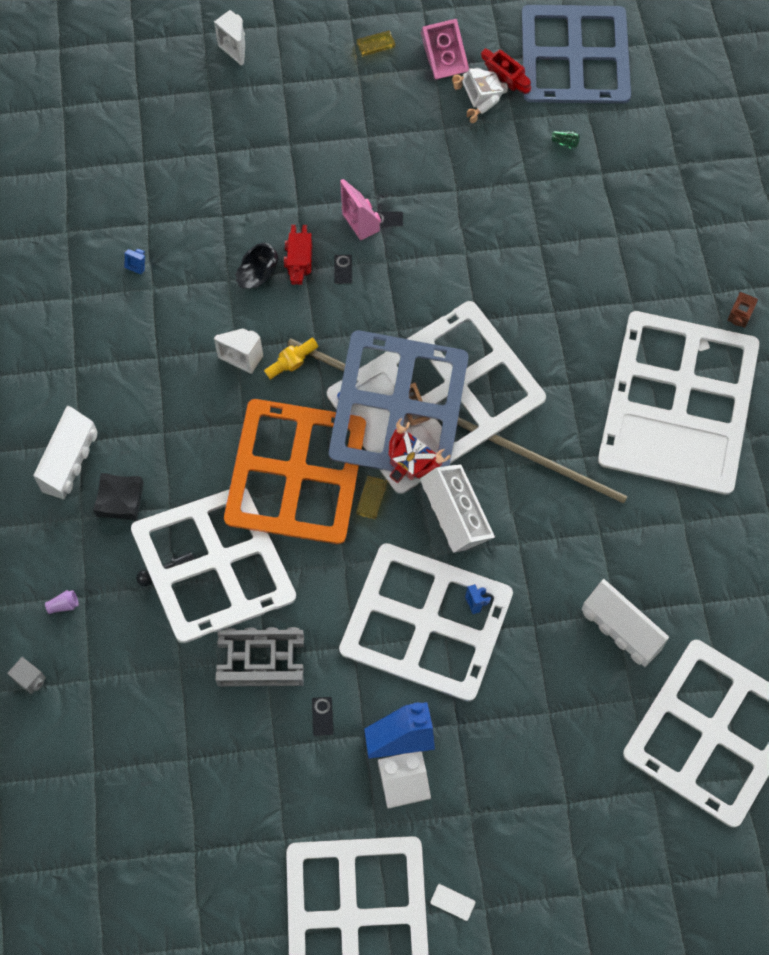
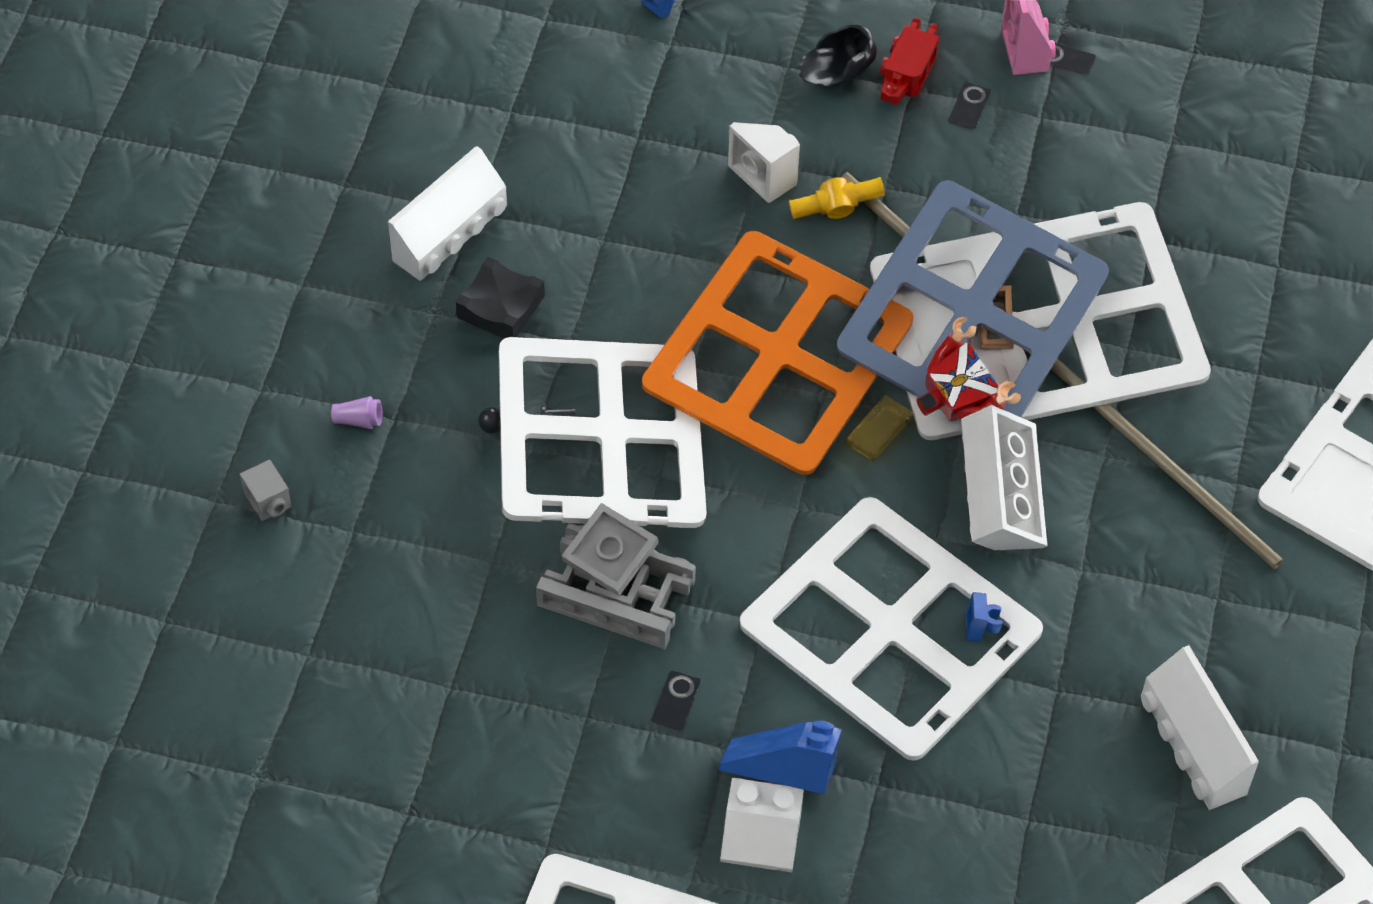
camera: 20 degrees right, 10 degrees down
none -> light grey plate [561,503,659,596]

